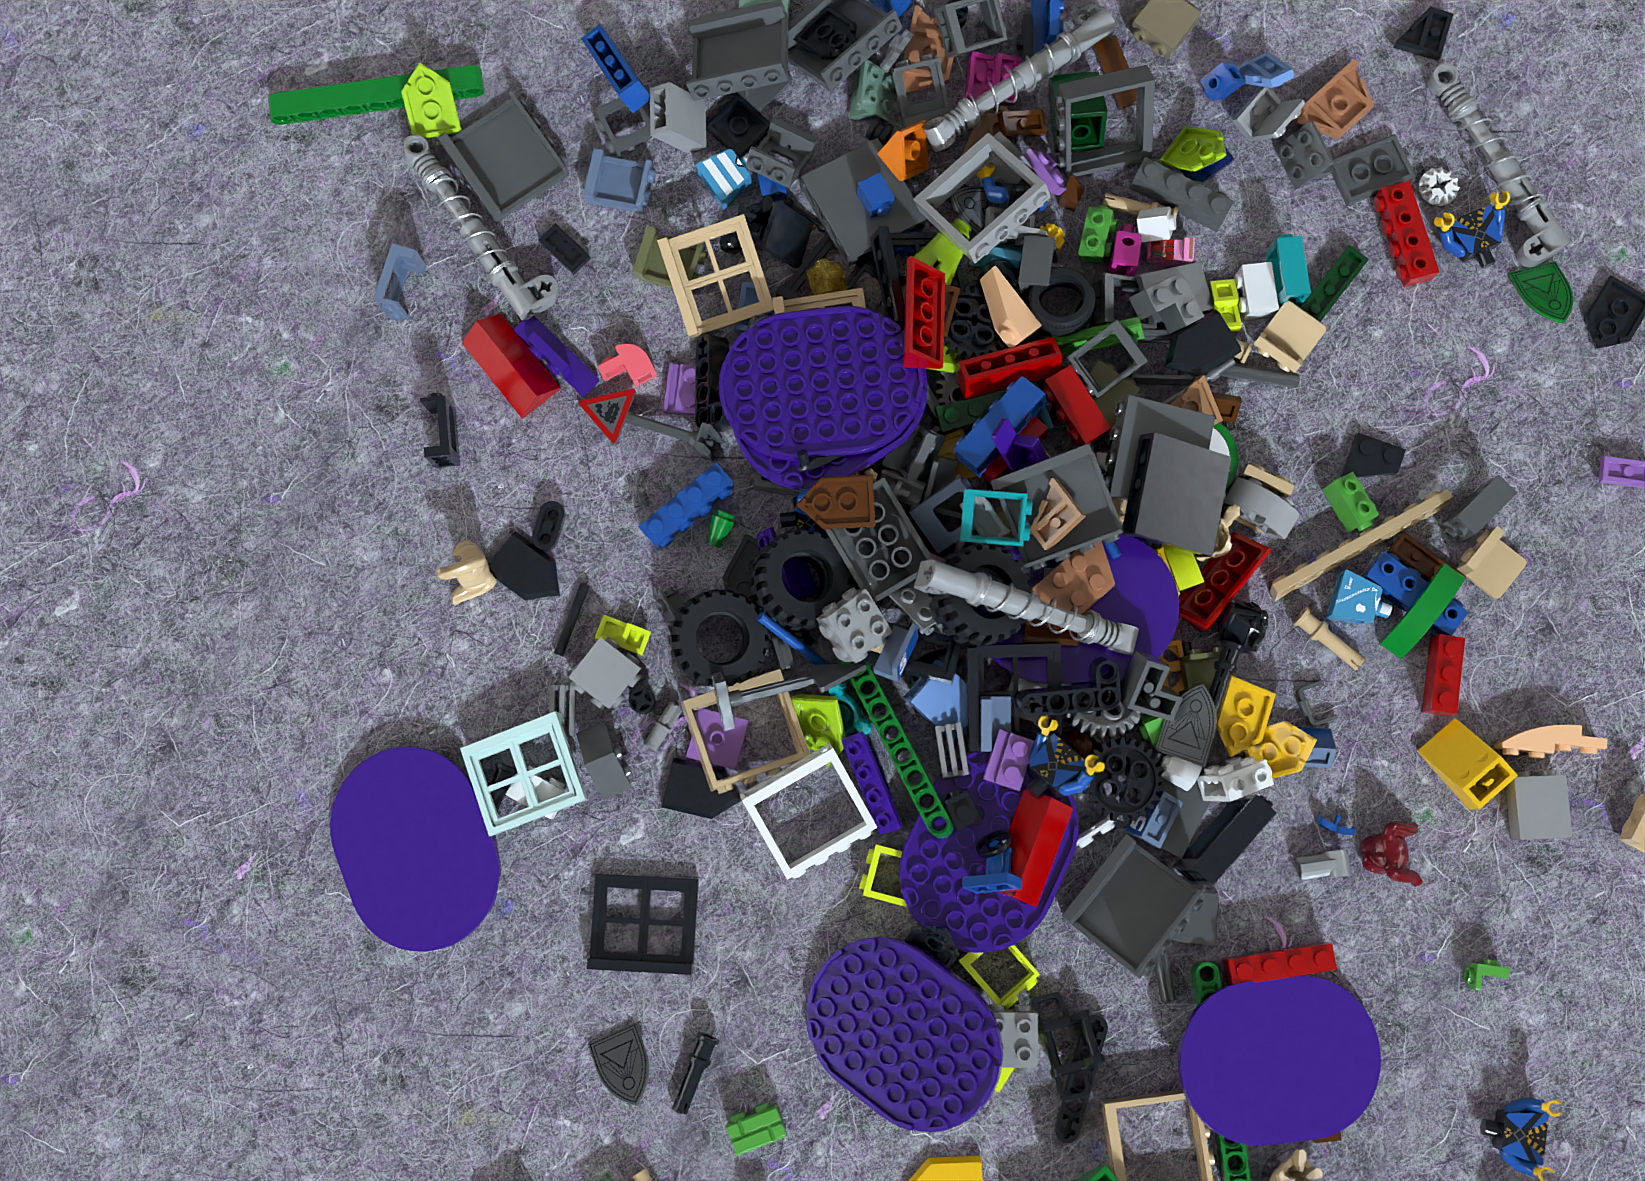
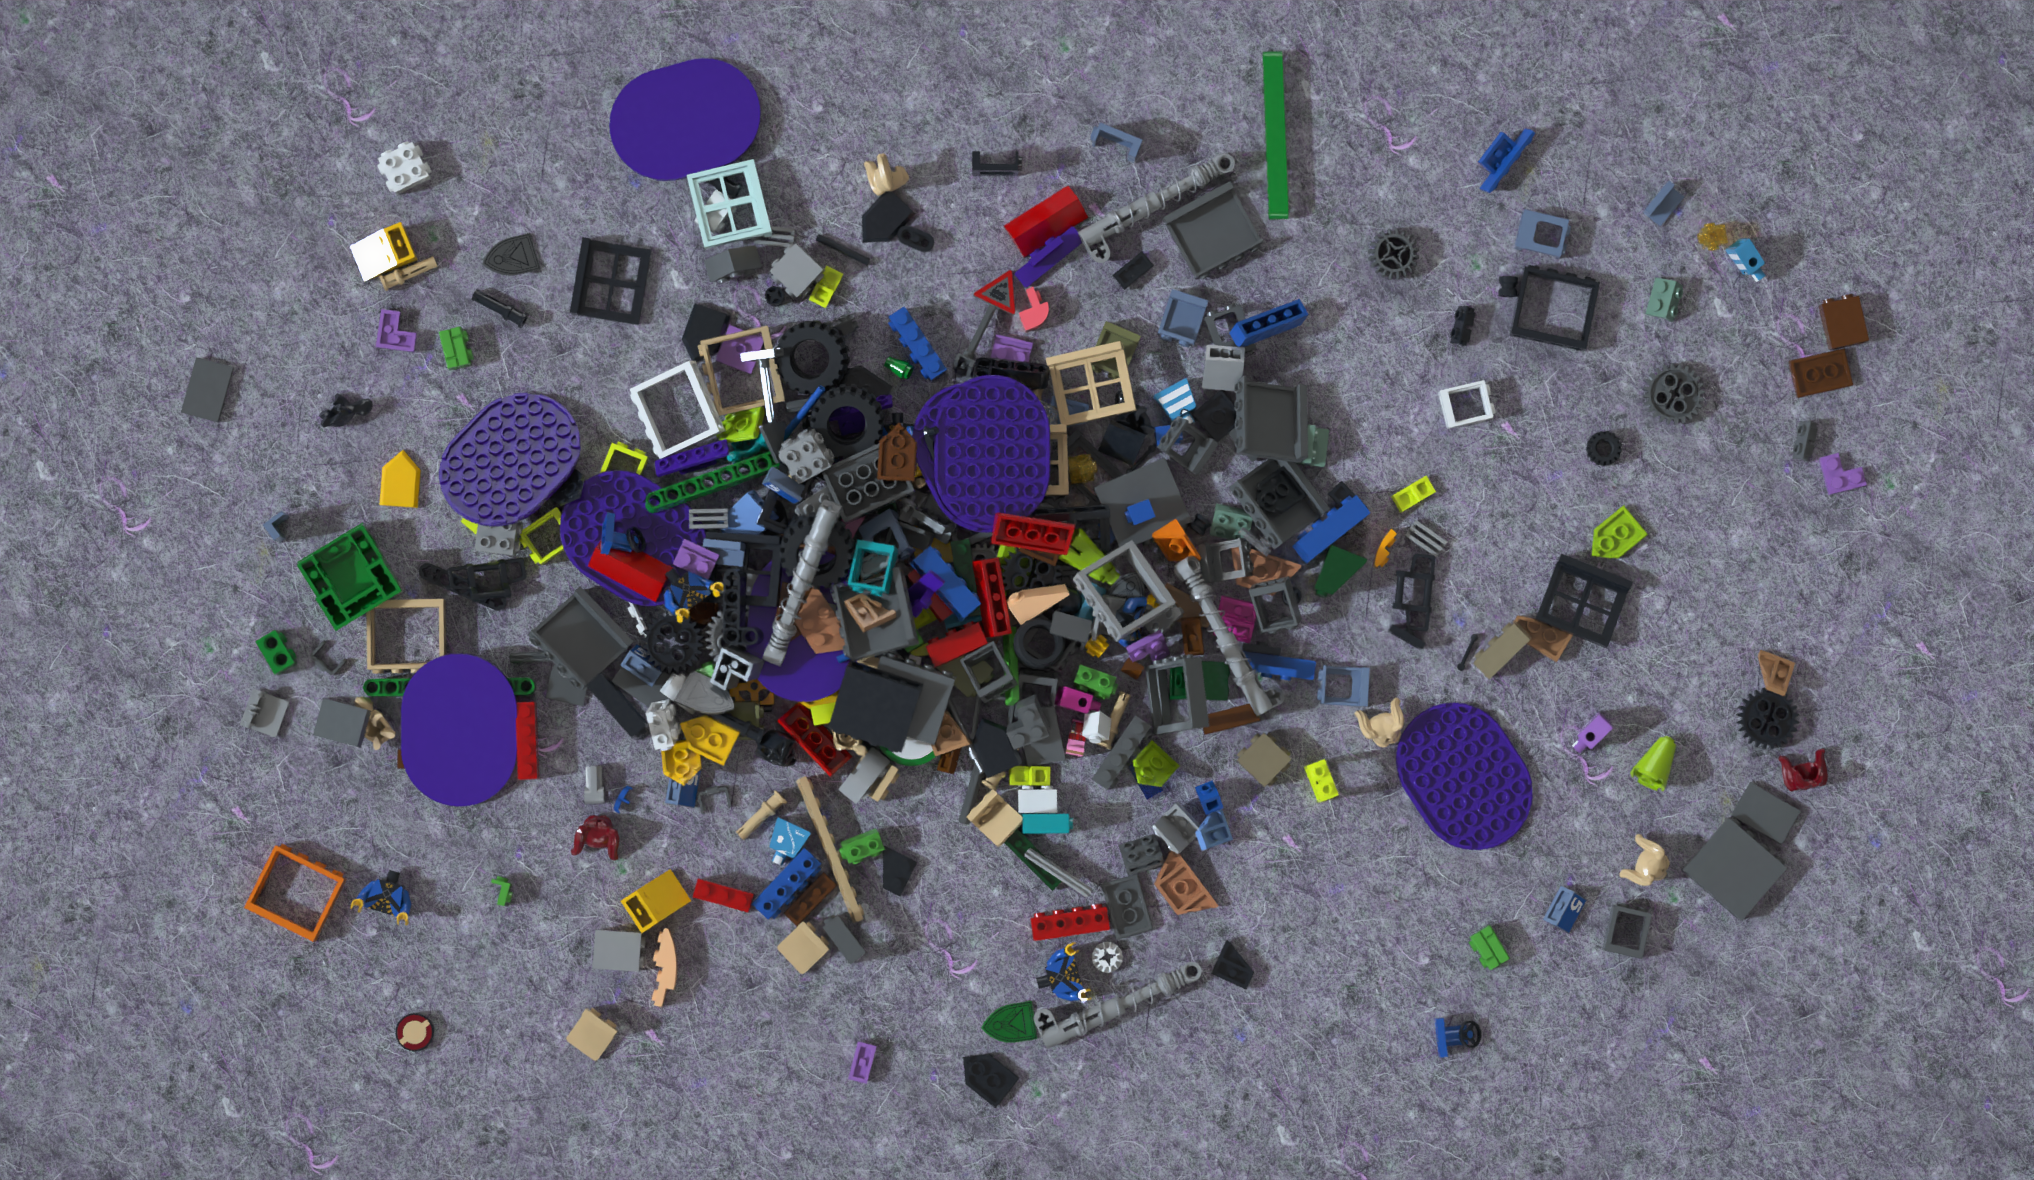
camera: 90 degrees right, 5 degrees up
lime tile [401,62,462,138] -> none
light grey axle [643,702,682,752] -> none
black bracket [943,788,981,831] -> none
green slope [1379,563,1466,659] -> none
none -> light grey axle [1024,848,1092,897]

